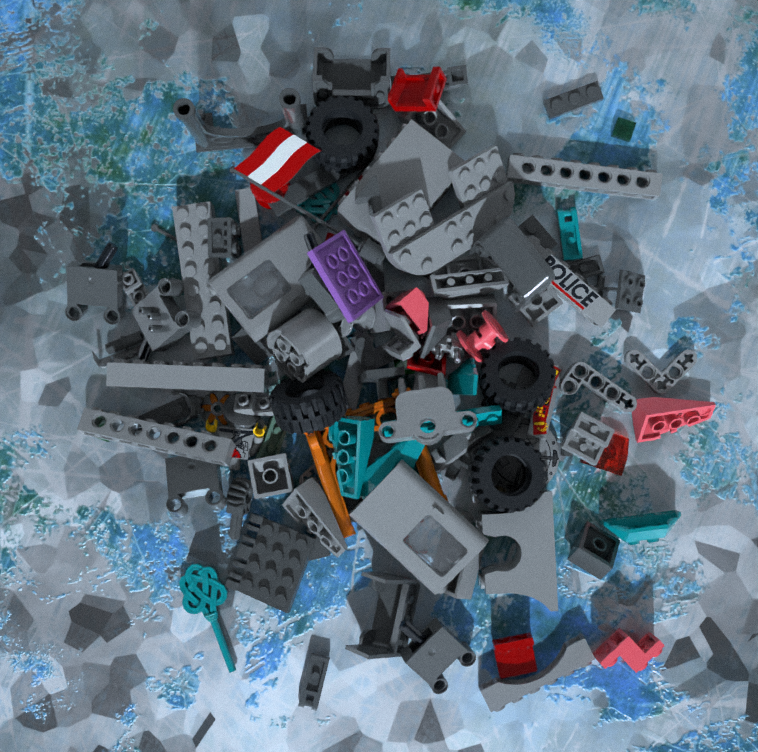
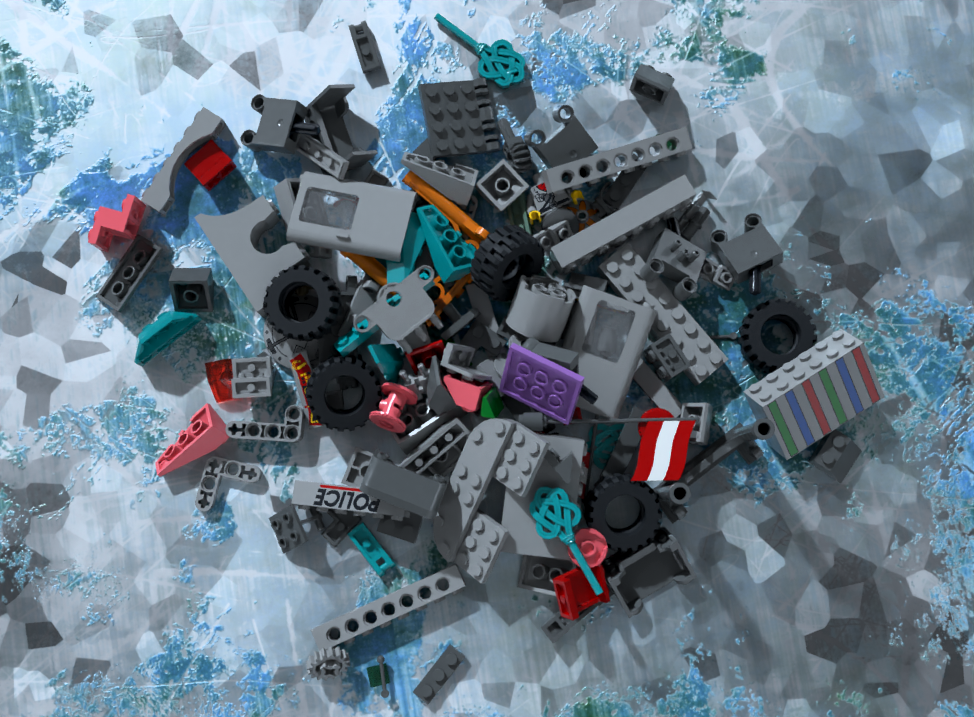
camera: 150 degrees right, 5 degrees down
none -> dark grey slope [96,234,164,313]
none -> light grey tile [296,134,350,180]
none -> light grey gear [306,647,350,681]
none -> light grey tile [364,169,389,186]
none -> dark grey hinge [377,655,389,698]
none -> green slope [481,387,504,419]
none -> teal piece [529,486,603,596]
none -> coral tile [567,527,608,568]
none -> dark grey slope [629,64,675,105]
none -> light grey slope [680,403,713,445]
none -> black tyre [738,299,817,374]
none -> light grey brick [743,329,885,460]
none -> dark grey slope [807,429,862,483]

